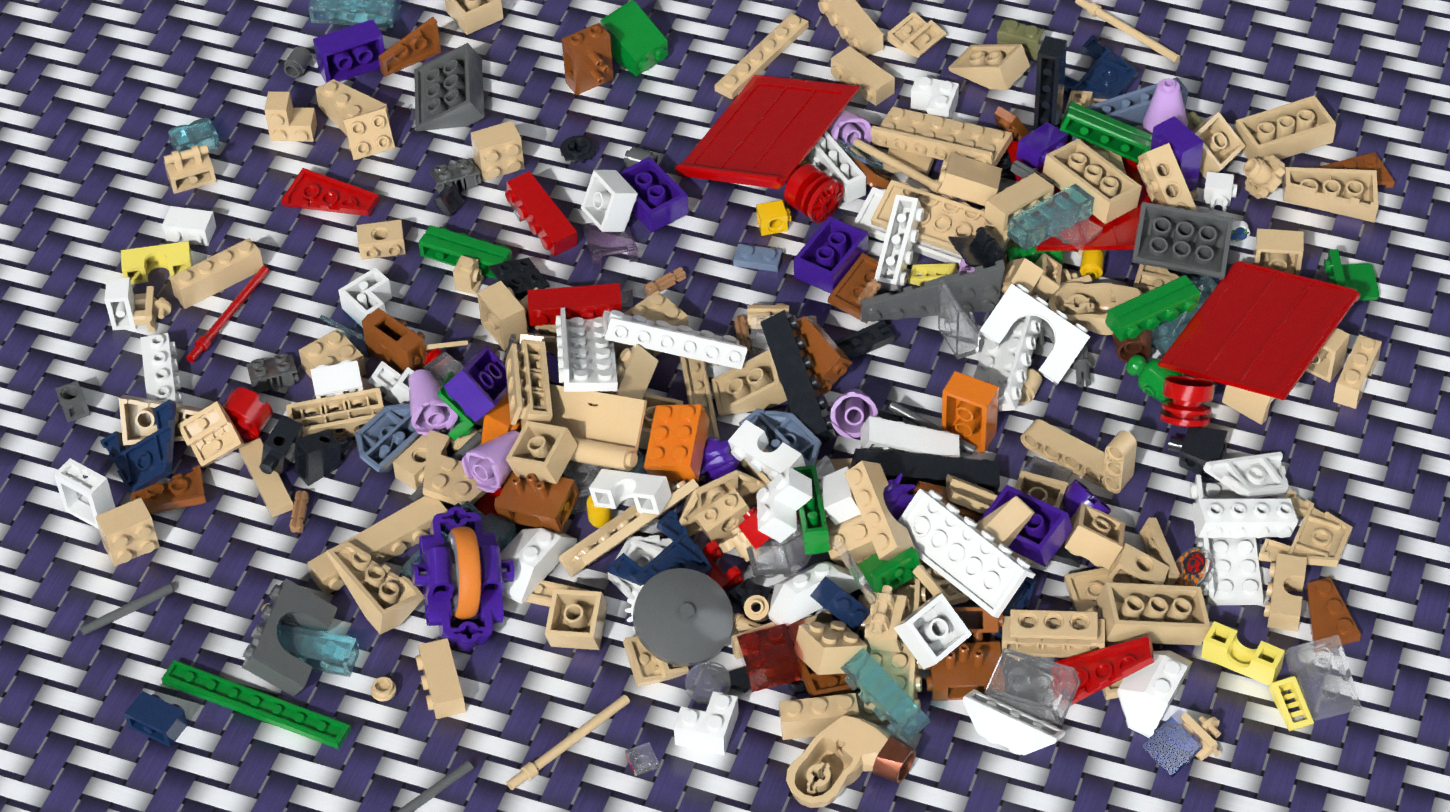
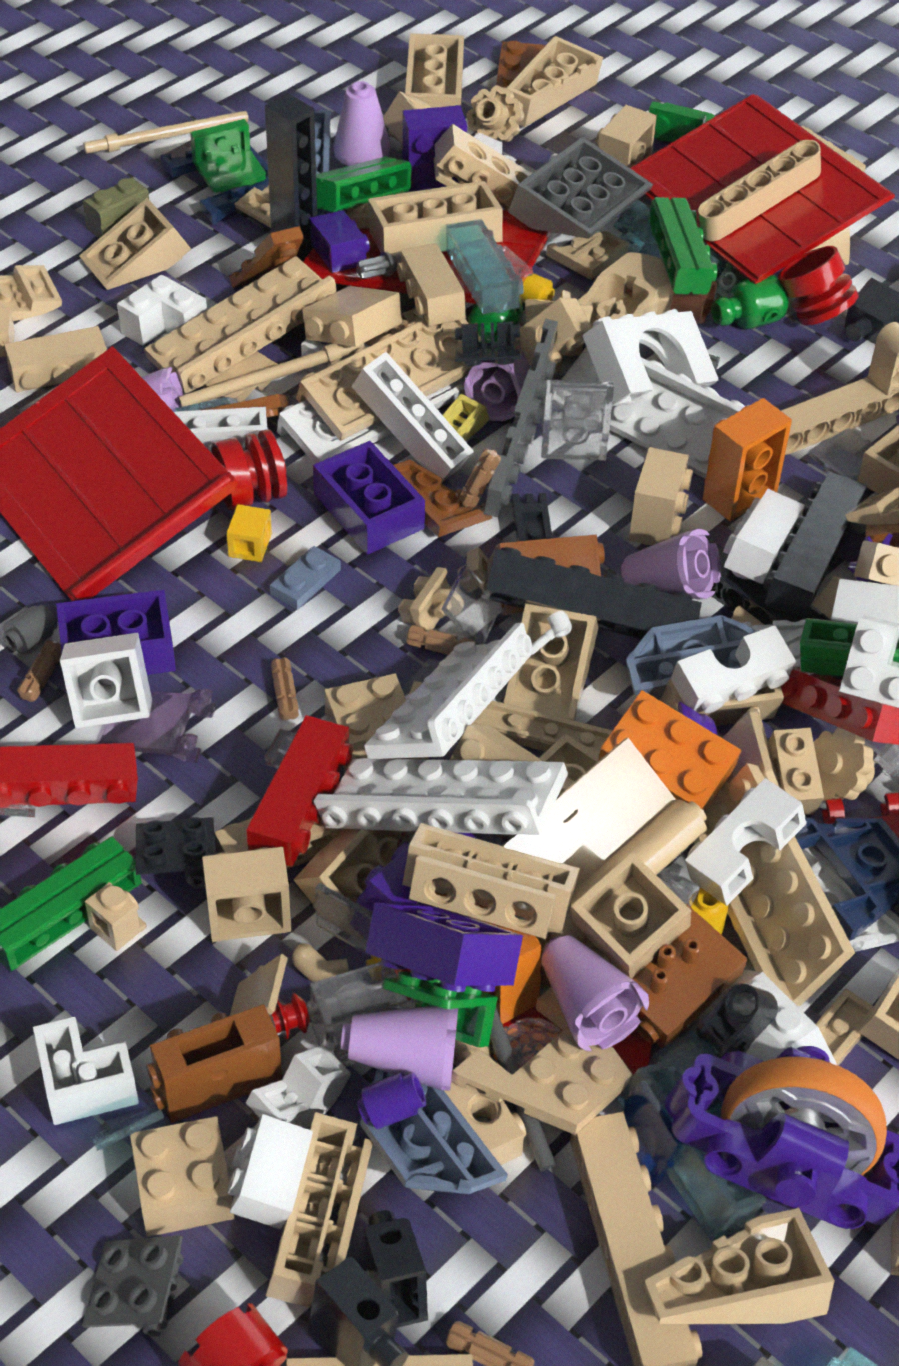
camera: 70 degrees left, 0 degrees up
dark grey bar [888,401,976,455] -> none
none -> green bracket [190,119,266,193]
none -> dark purple brick [357,1072,426,1130]
none -> white hand [531,611,572,655]
none -> tan brick [629,447,693,546]
none -> black piece [696,983,778,1059]
none -> tan beam [698,140,821,241]

